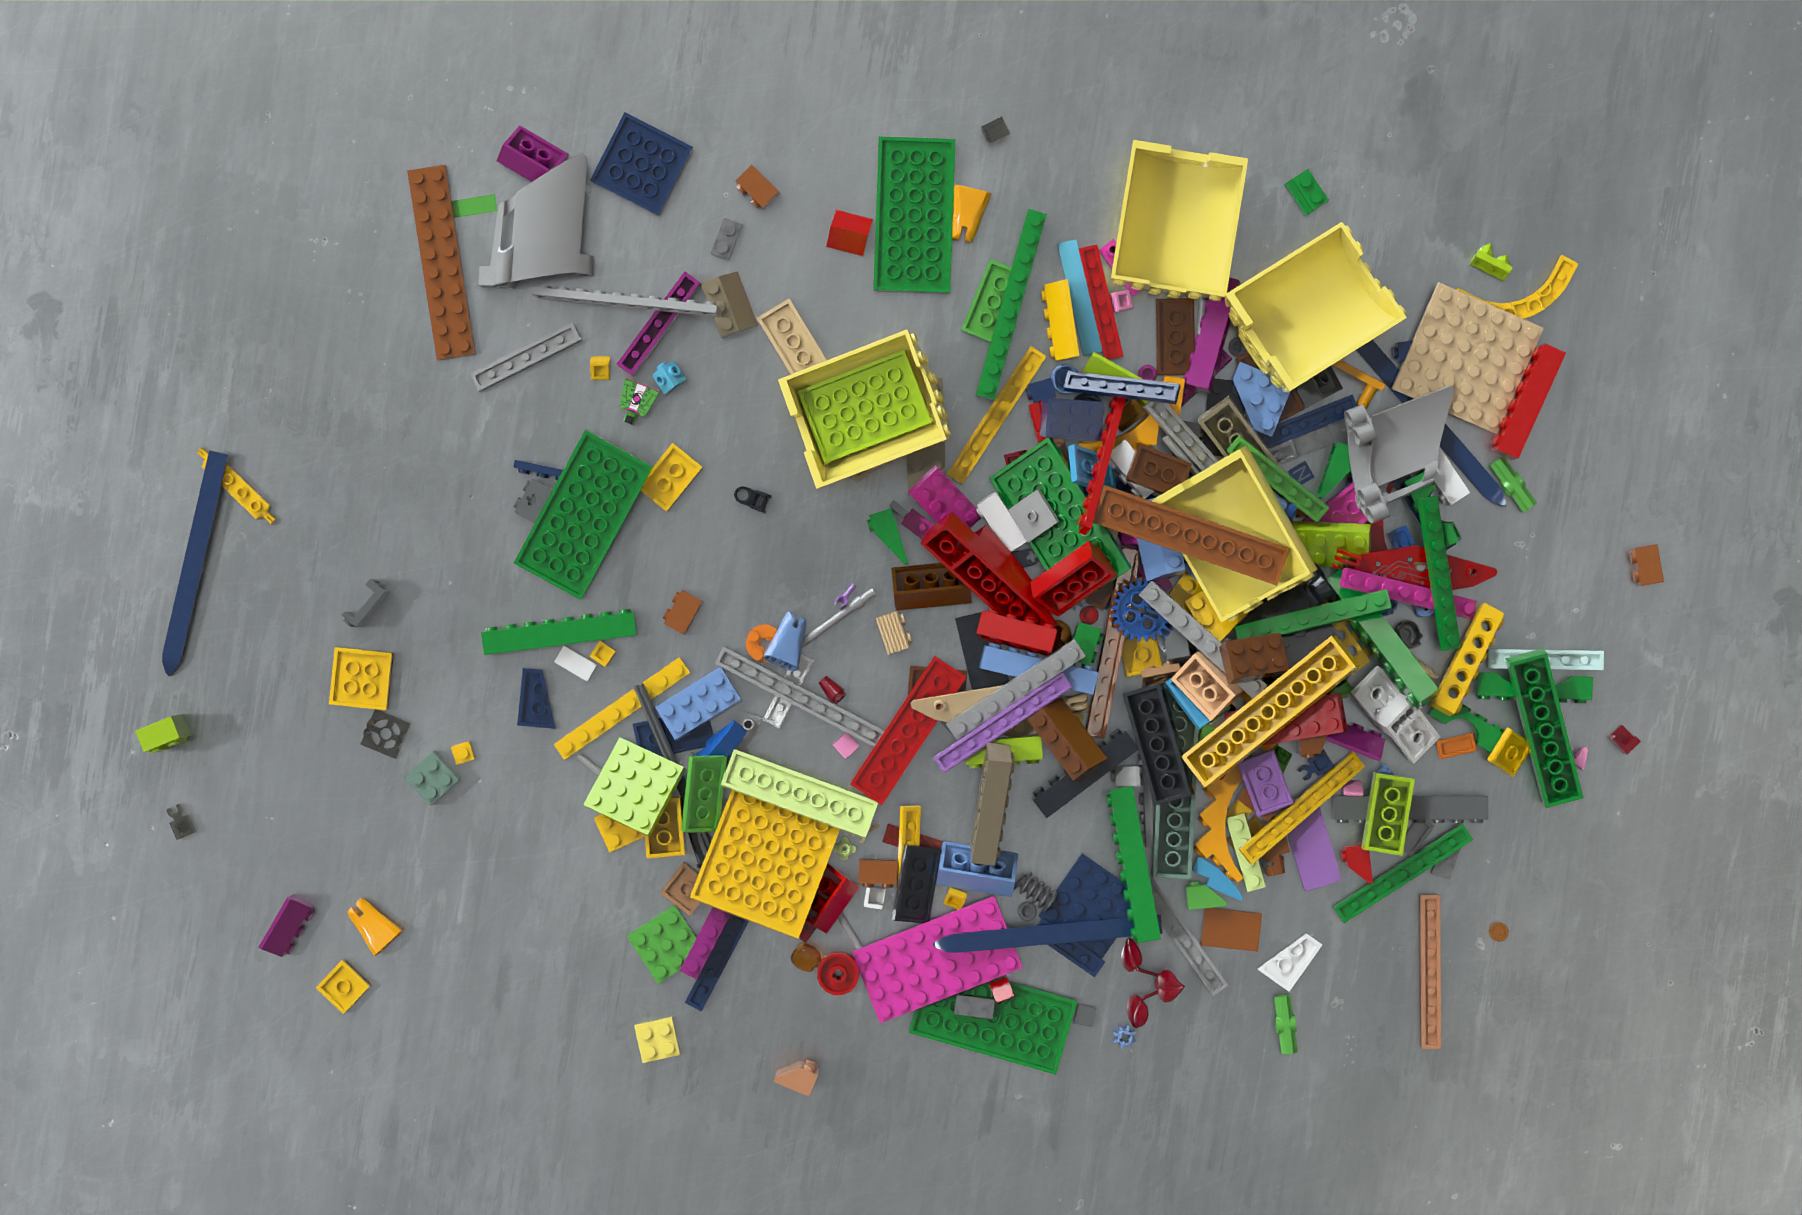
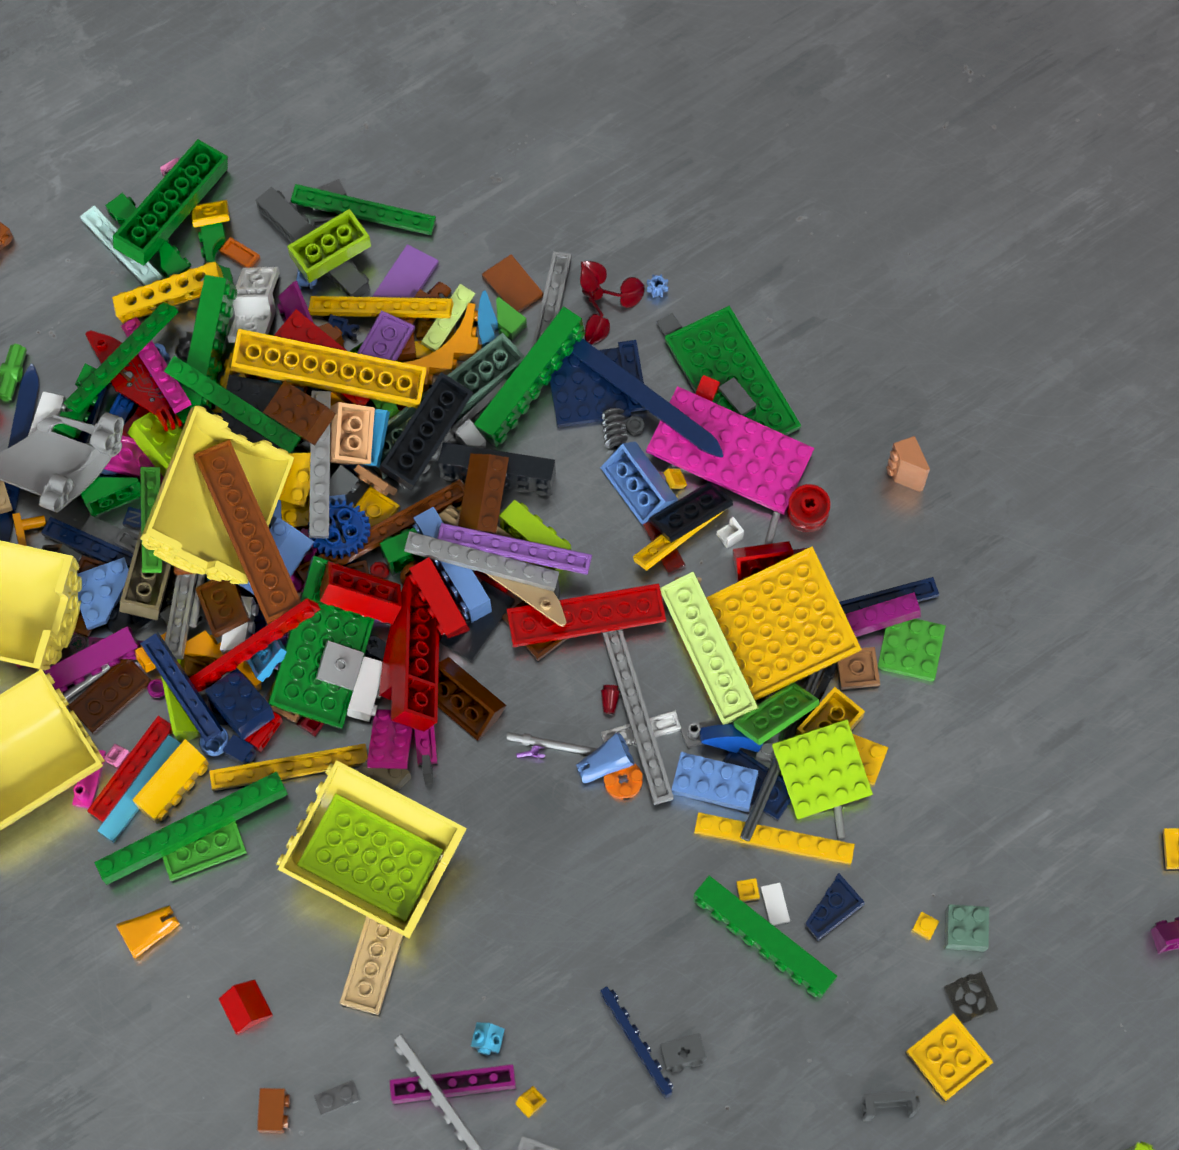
camera: 135 degrees left, 20 degrees down
light orange piece [346,898,403,957] -> none
green plate [514,429,654,600] -> none
torso [619,377,661,425] -> none
light yellow plate [634,1017,680,1063] -> none
yellow plate [641,443,703,512] -> none
dark orange brick [663,590,703,635] -> none
dark tan slope [701,271,758,339] -> none
black piece [734,486,772,514] -> none
clear orange hair [790,943,822,972] -> none
bright pink slope [833,733,860,759] -> none
yellowish green plate [833,837,856,860] -> none
dark orange brick [858,859,898,888] -> none
green slope [867,508,909,565] -> none
green plate [873,136,956,293] -> none
tan brick [876,611,912,655] -> none
dark tan brick [970,743,1015,866] -> none
clear smoke panel [981,116,1010,146] -> none
white wing [1257,933,1322,991] -> none
bright green piece [1274,995,1298,1054] -> none
red slope [1341,844,1373,883] -> none
bright pink slope [1342,780,1363,796] -> none
nougat plate [1420,894,1441,1049] -> none
clear orange plate [1489,922,1509,942] -> none
dark red panel [1607,725,1641,755] -> none

